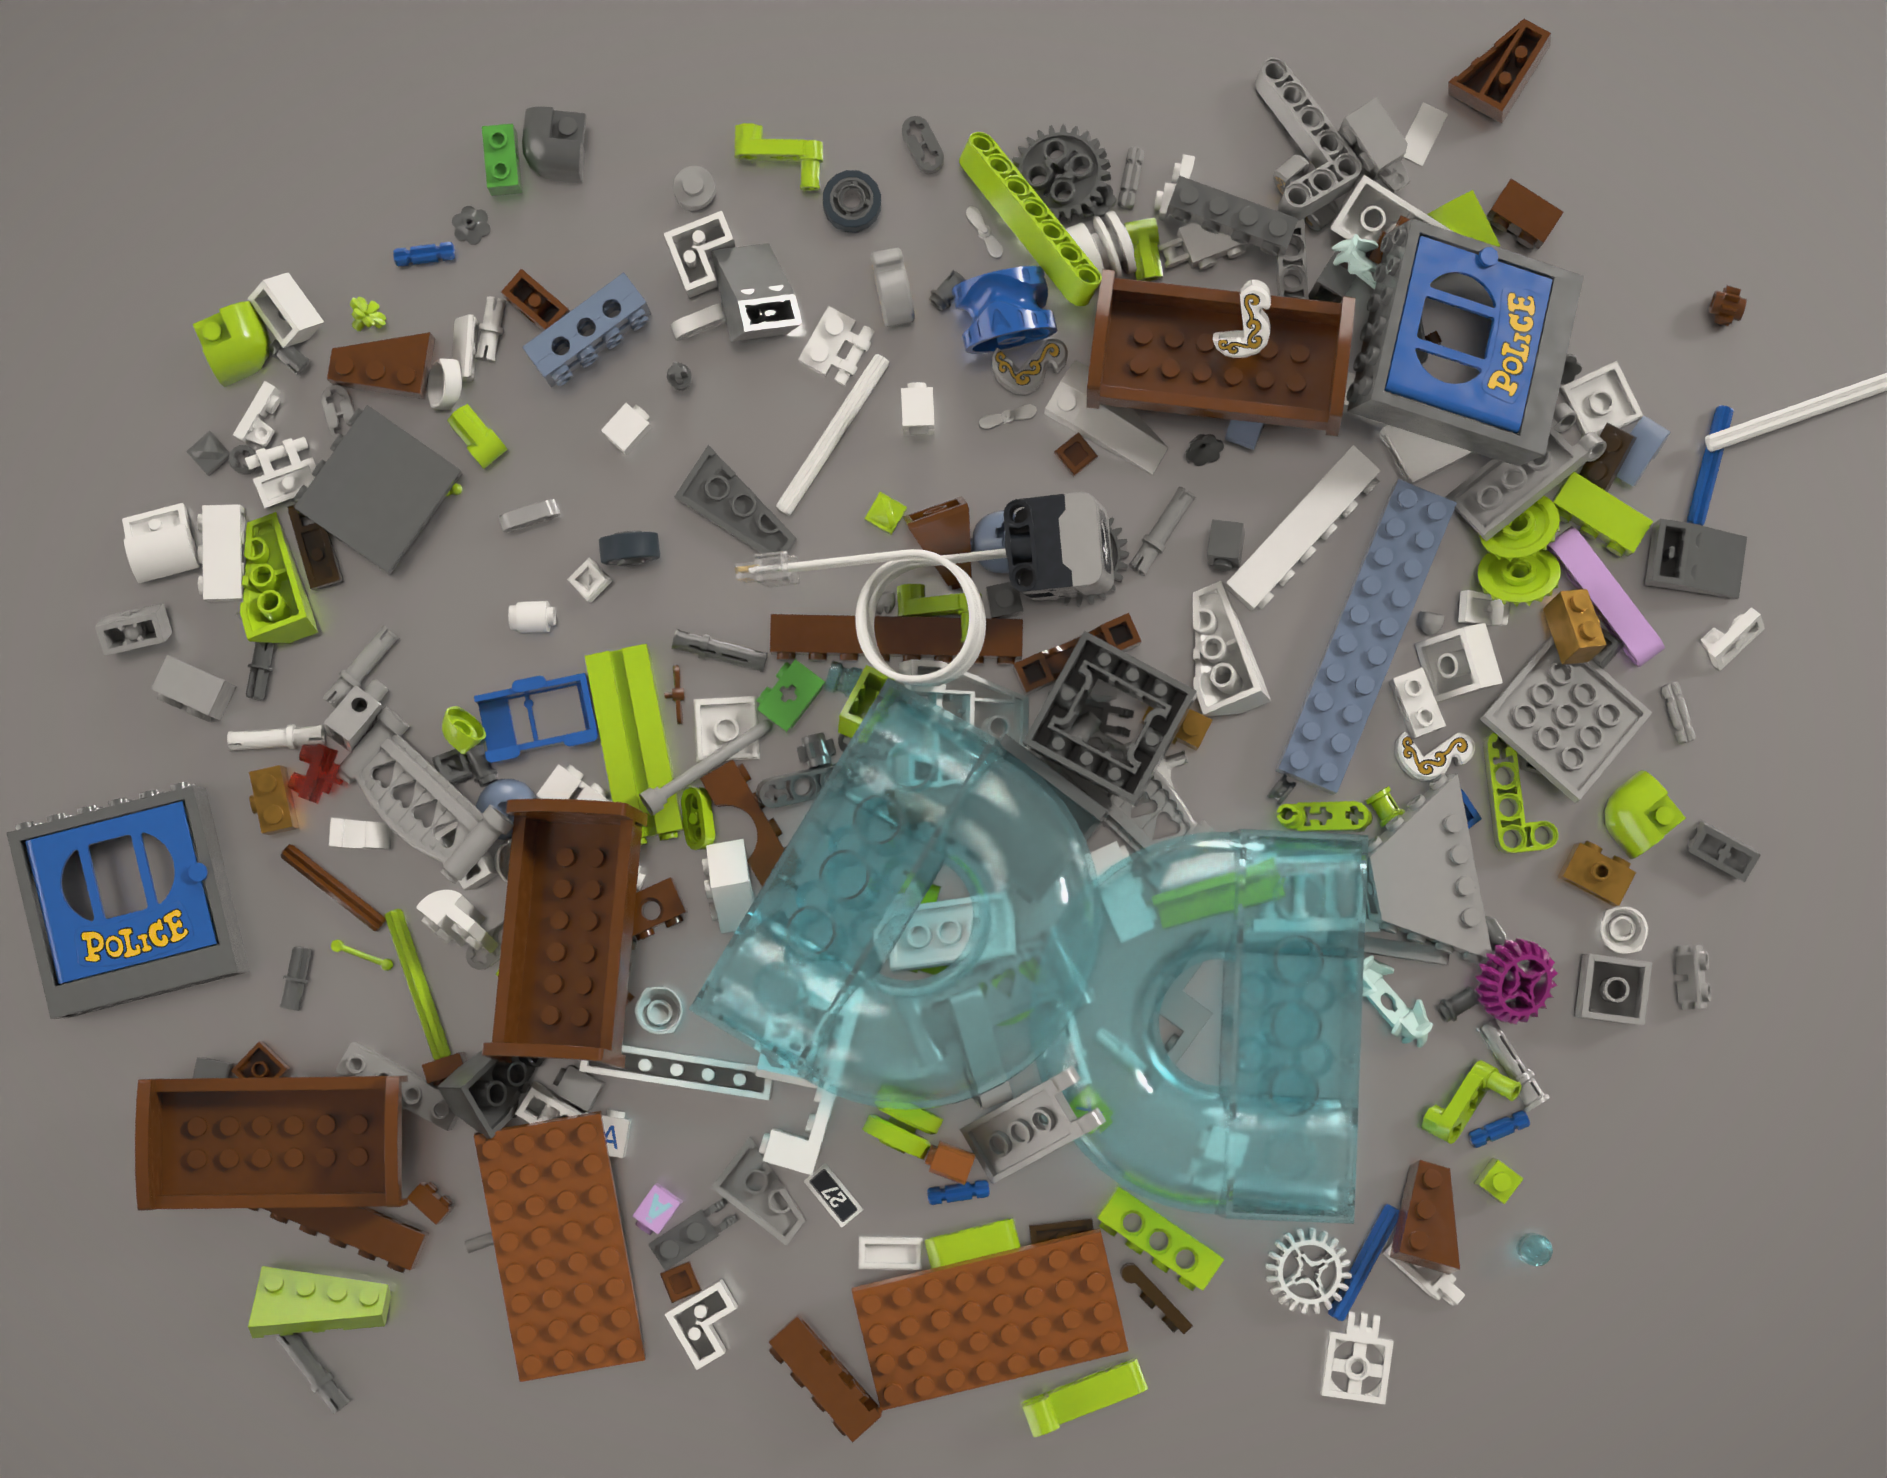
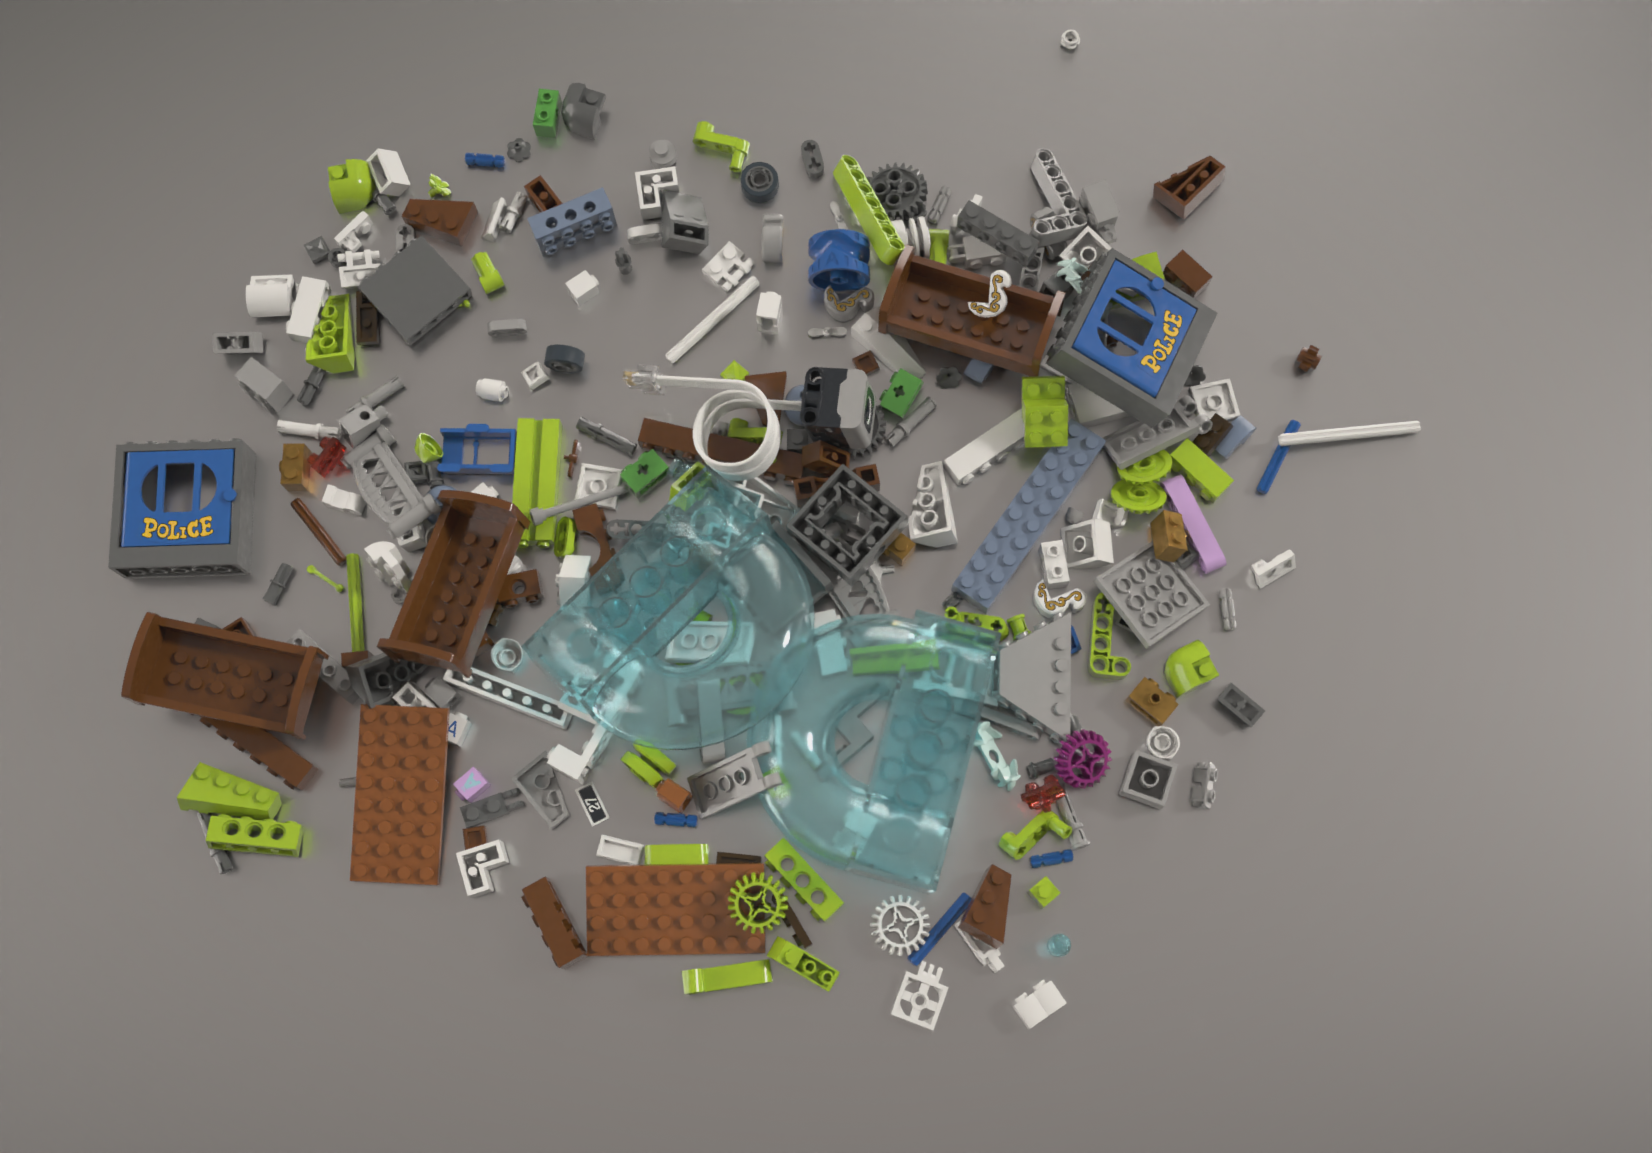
camera: 15 degrees right, 10 degrees down
reddish brown piece [407,1181,454,1225] -> none
white hat [427,359,462,410] -> none
dark grey wing [674,445,797,564] -> none
dark grey gear [797,733,836,769] -> none
dark grey pin [929,270,966,311] -> none
dark grey brick [1207,519,1245,571] -> none
white sticker [1404,102,1448,166] -> none
dark grey slope [1645,519,1747,599] -> none
none -> lime brick [205,814,303,857]
none -> lime gear [728,872,788,934]
none -> lime slope [767,936,840,992]
none -> reddish brown brick [801,440,850,478]
none -> bright green brick [879,368,924,419]
none -> white brick [1013,980,1066,1029]
none -> clear red hips [1020,774,1066,813]
none -> lime bracket [1022,376,1068,448]

